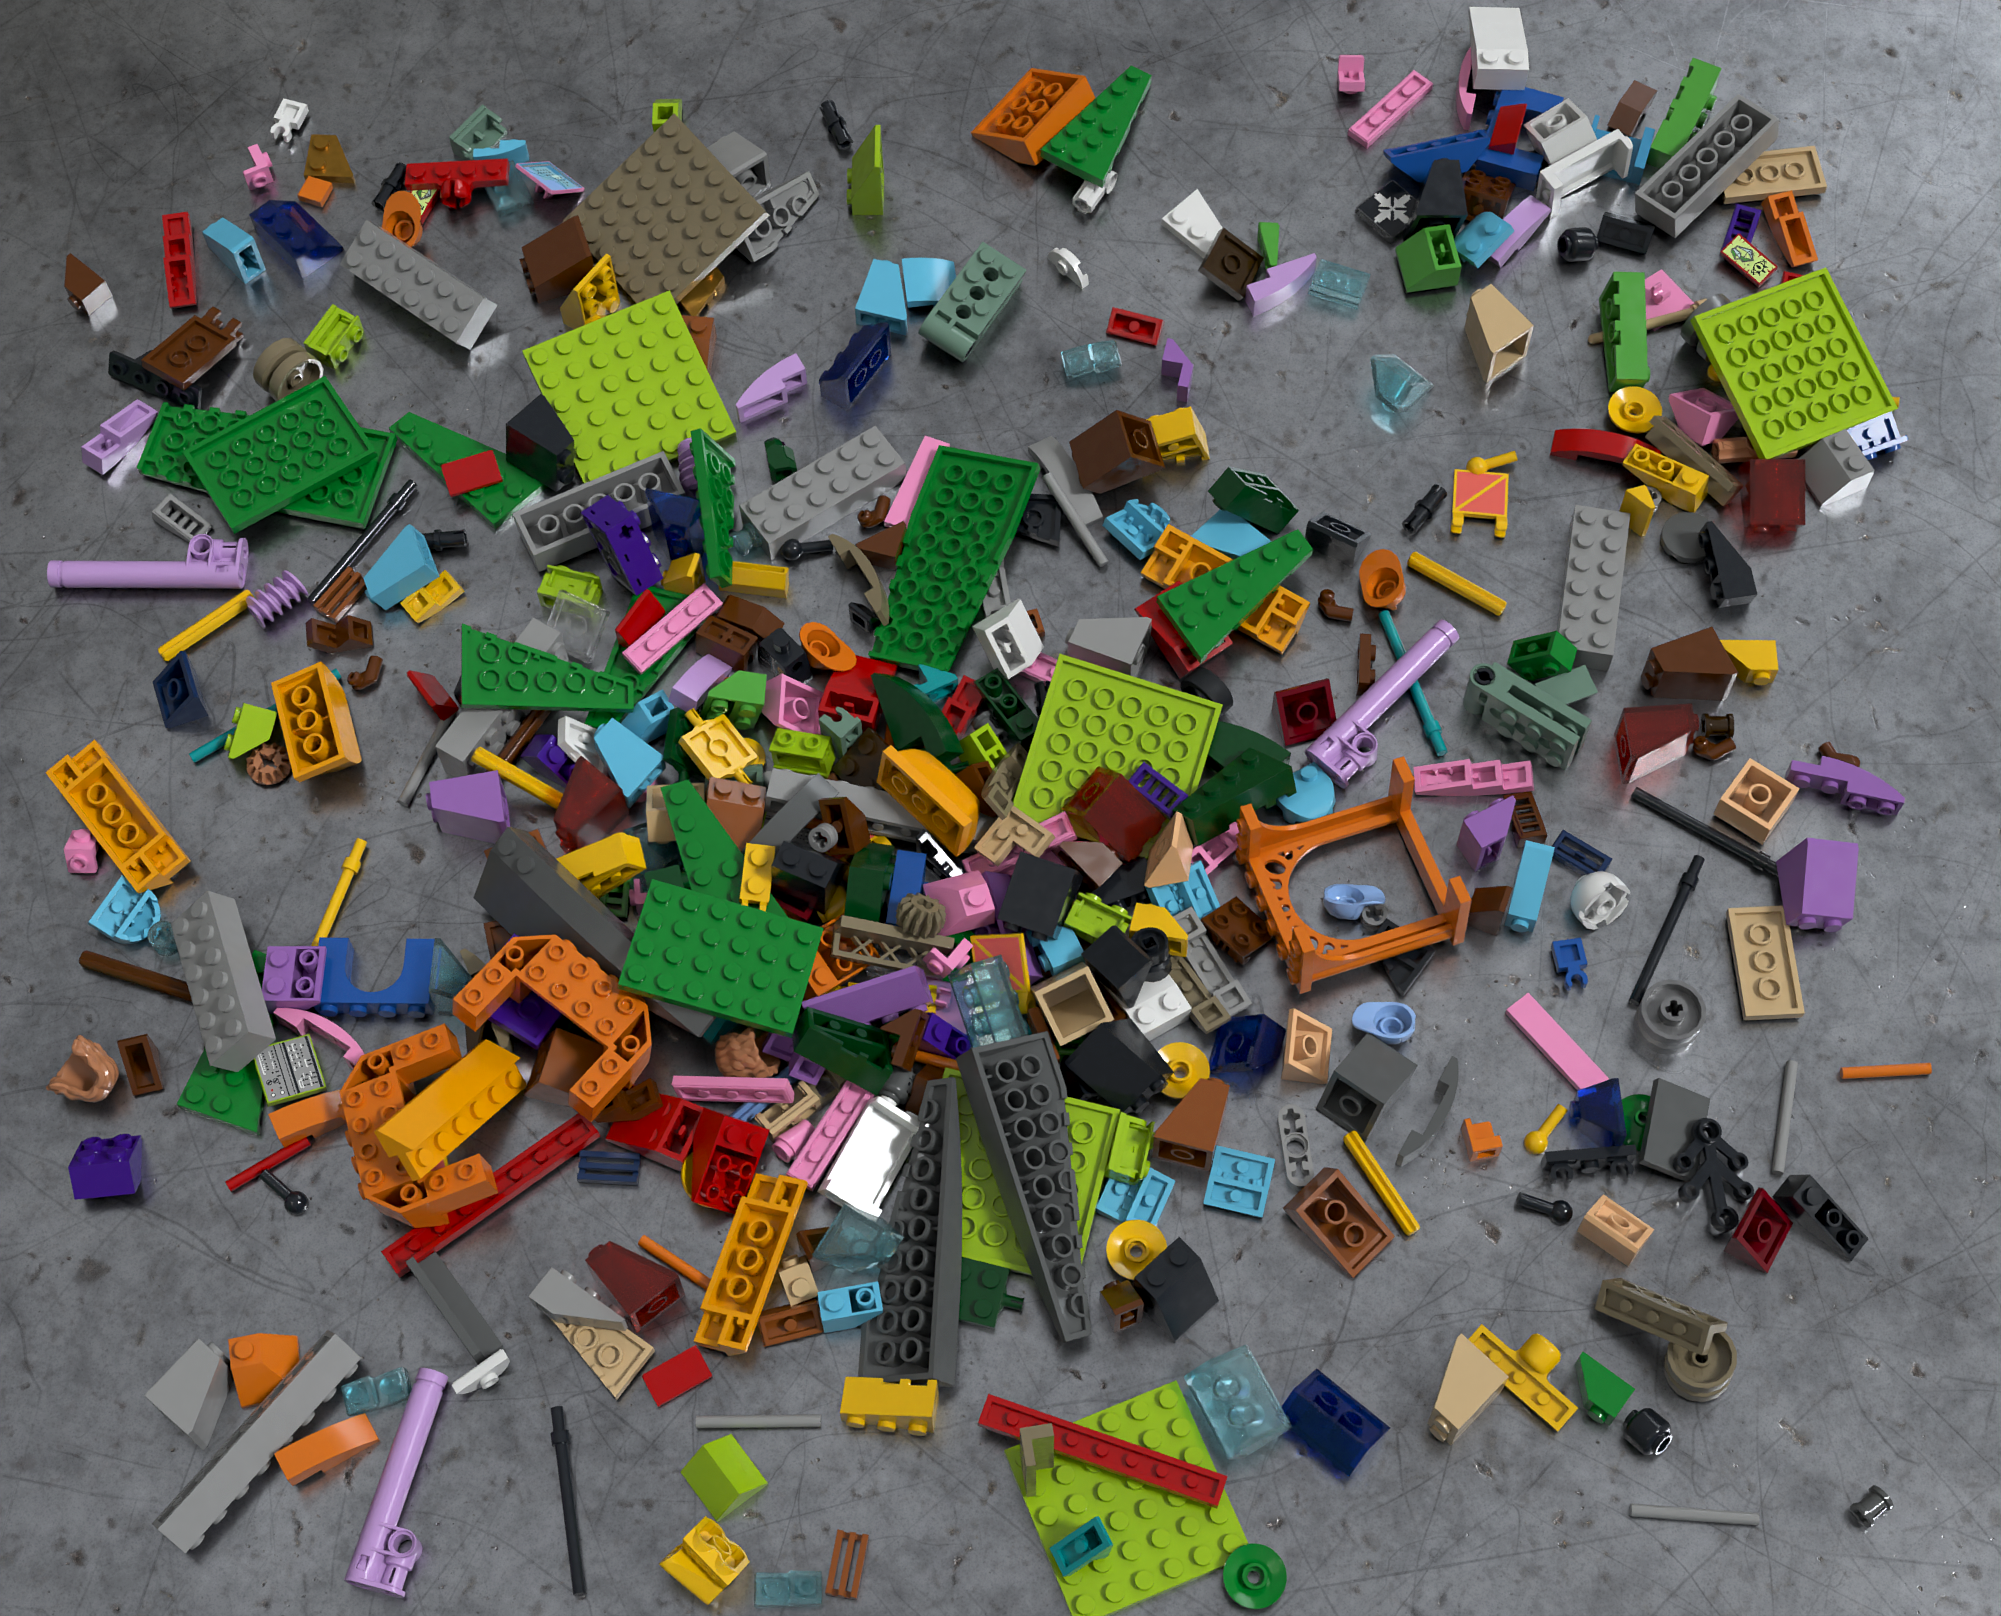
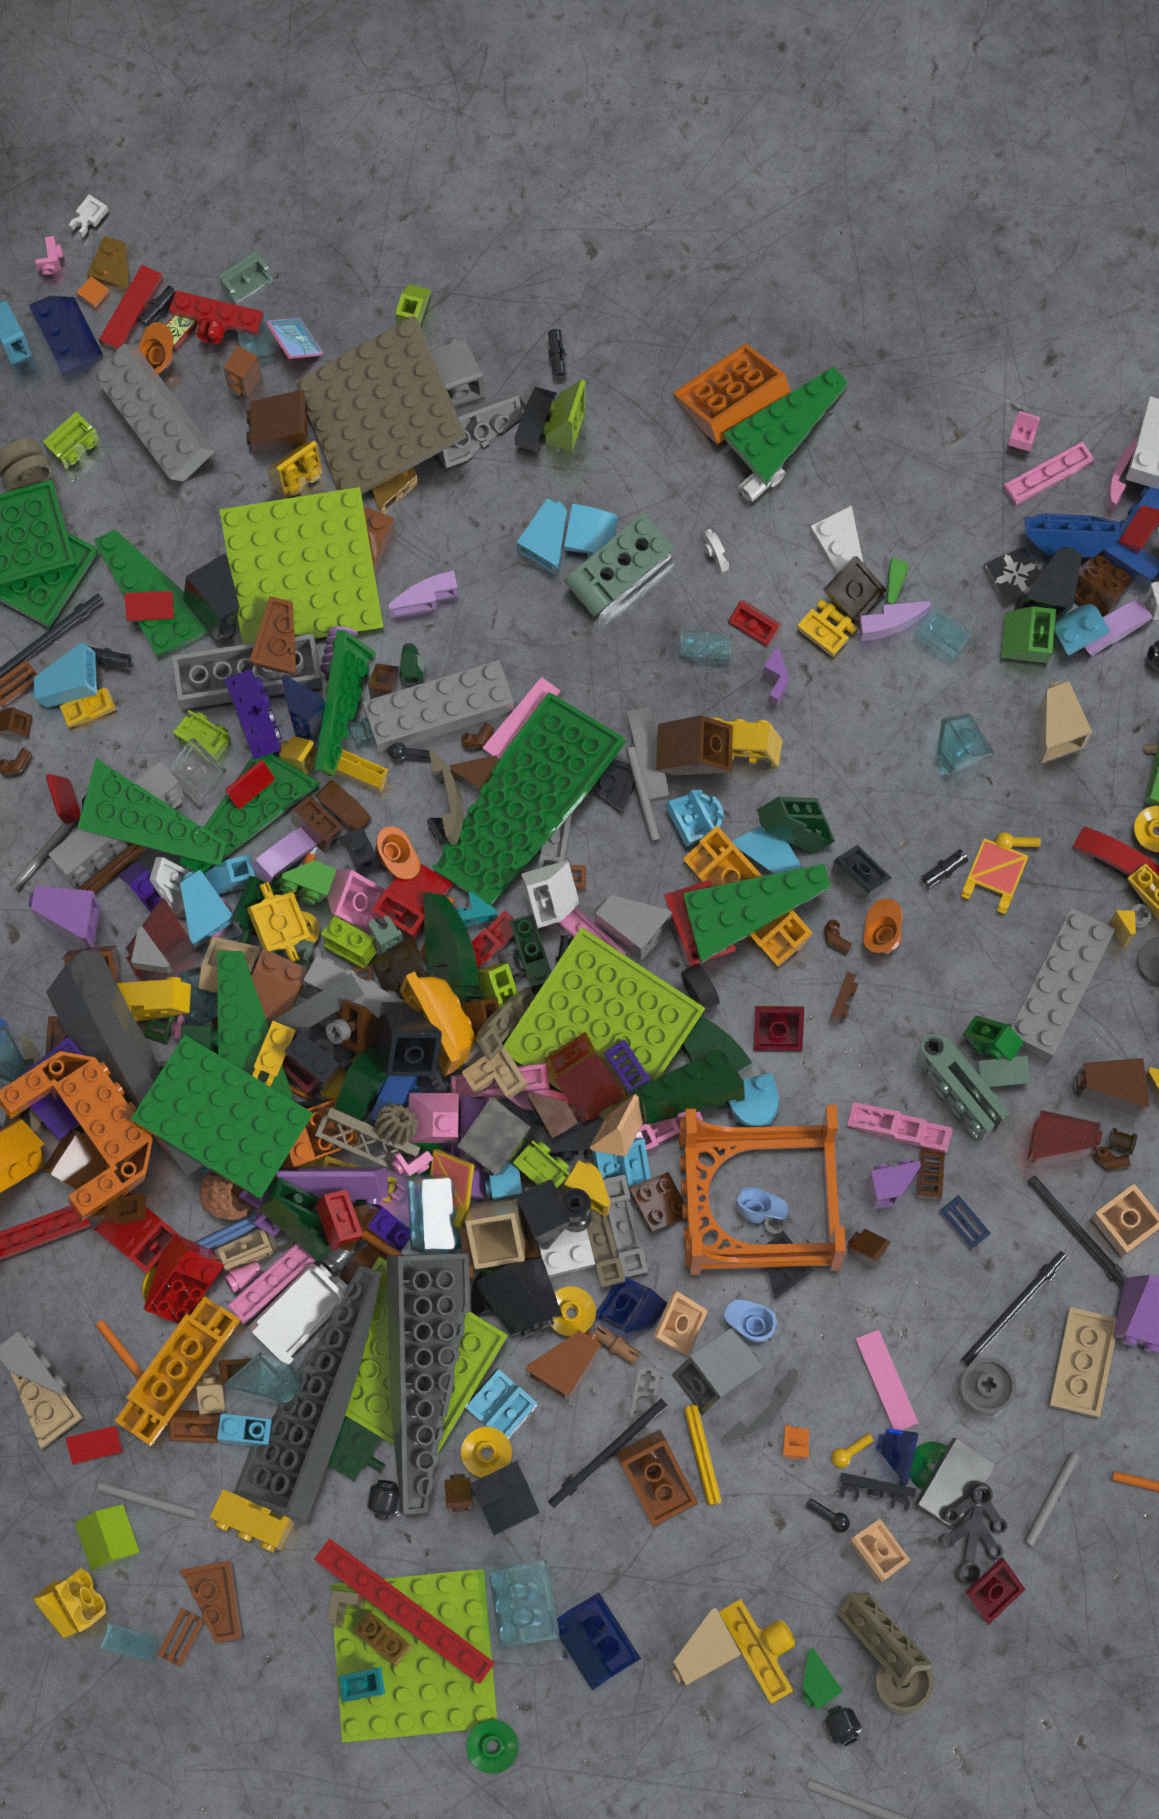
camera: 15 degrees right, 10 degrees up
yellow axle [471,747,575,814] -> none
medium azure slope [473,139,529,168] -> none
dark blue tile [577,1150,641,1185] -> none
clear red slope [585,1241,685,1333] -> none
bright pink tile [622,583,723,675] -> none
bright pink tile [672,1076,795,1103] -> none
clear blue slope [819,322,891,411] -> none
lime hinge [1104,1112,1155,1185] -> none
medium azure slope [1203,1145,1275,1218] -> none
lavender piece [1305,619,1459,789] -> none
teal bar [1379,610,1448,756] -> none
yellow axle [1407,552,1507,616] -> none
medium azure slope [1504,840,1555,932] -> none
blue plate [1551,937,1588,991] -> none
white cylinder [1570,871,1630,930] -> none
black slope [1772,1174,1868,1261] -> none
none -> red tile [99,265,163,351]
none -> light grey slope [131,926,173,974]
none -> dark orange wing [180,1560,243,1643]
none -> dark orange brick [223,346,262,398]
none -> dark orange wing [250,596,296,676]
none -> red panel [316,1189,363,1251]
none -> pearl gold slope [353,1611,412,1666]
none -> black head [367,1480,400,1519]
none -> reddish brown slope [368,663,399,699]
none -> black slope [375,1002,442,1076]
none -> black slope [514,387,557,452]
none -> black bar [548,1398,668,1509]
none -> medium nougat pin [593,1323,642,1366]
none -> yellow plate [797,599,858,657]

